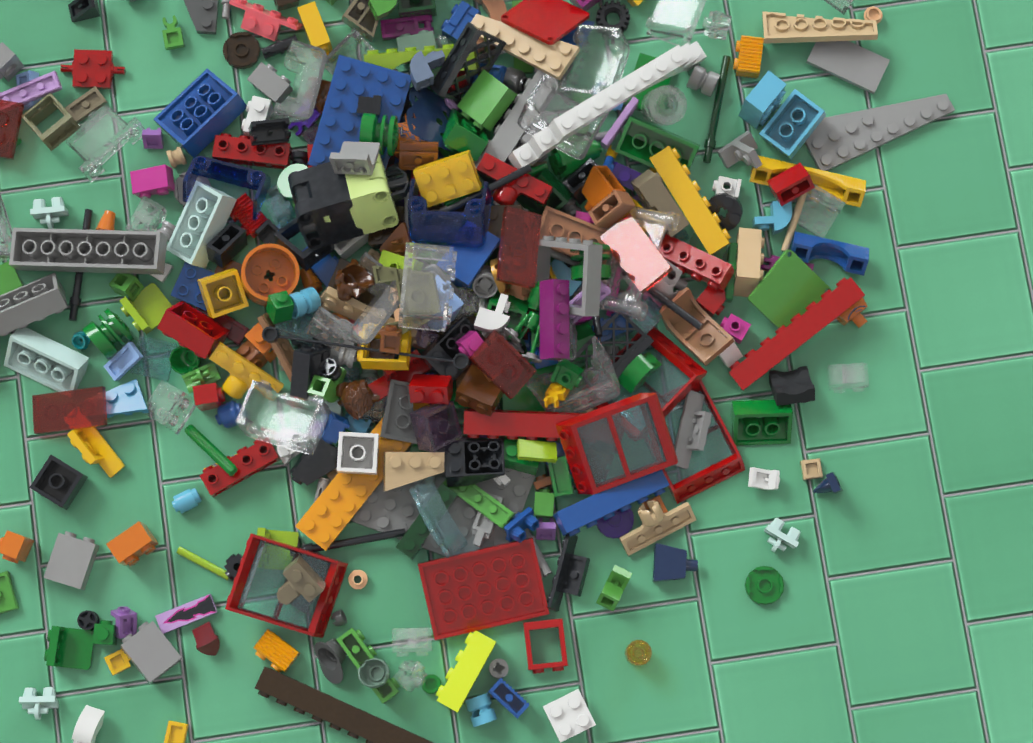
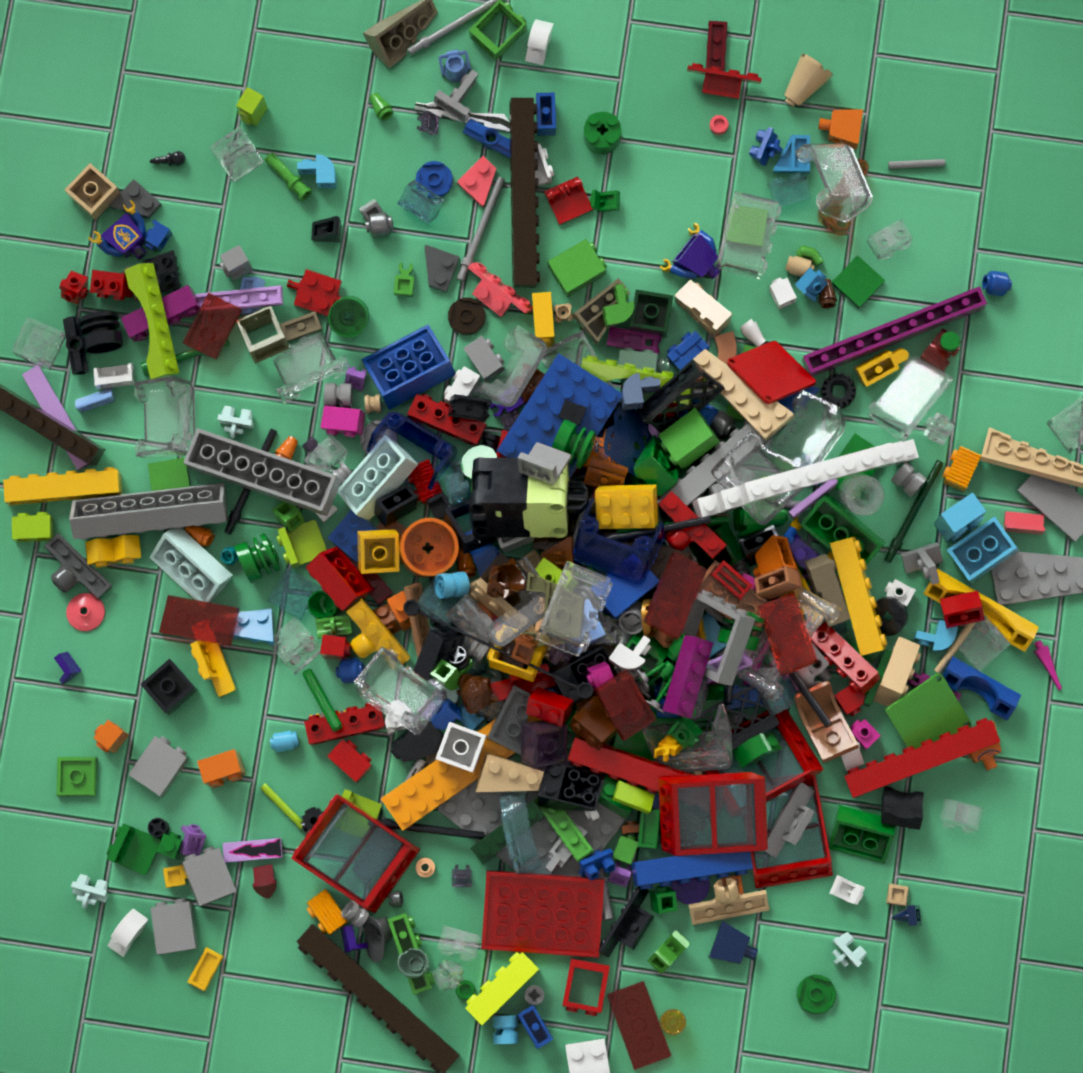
camera: 25 degrees right, 0 degrees up
light blue tile [104,342,144,381] -> none
black pin [261,35,300,60] -> none
green brick [266,291,294,324] -> none
dark tan brick [277,555,326,605] -> none
none -> light grey brick [150,898,198,955]
none -> orange cone [185,525,215,547]
none -> clear purple hinge [302,436,318,452]
none -> light grey wheel [324,383,353,408]
none -> red brick [327,739,373,784]
none -> green wheel [328,296,370,338]
none -> dark purple tile [340,925,368,953]
none -> light grey wheel [341,900,369,928]
none -> tile [452,865,472,887]
none -> tan plate [553,303,573,323]
none -> clear red tile [607,981,671,1070]
none -> green brick [649,886,678,914]
none -> red tile [711,560,753,600]
none -> coral panel [1004,511,1045,535]
none -> dark pink piece [1033,640,1062,690]

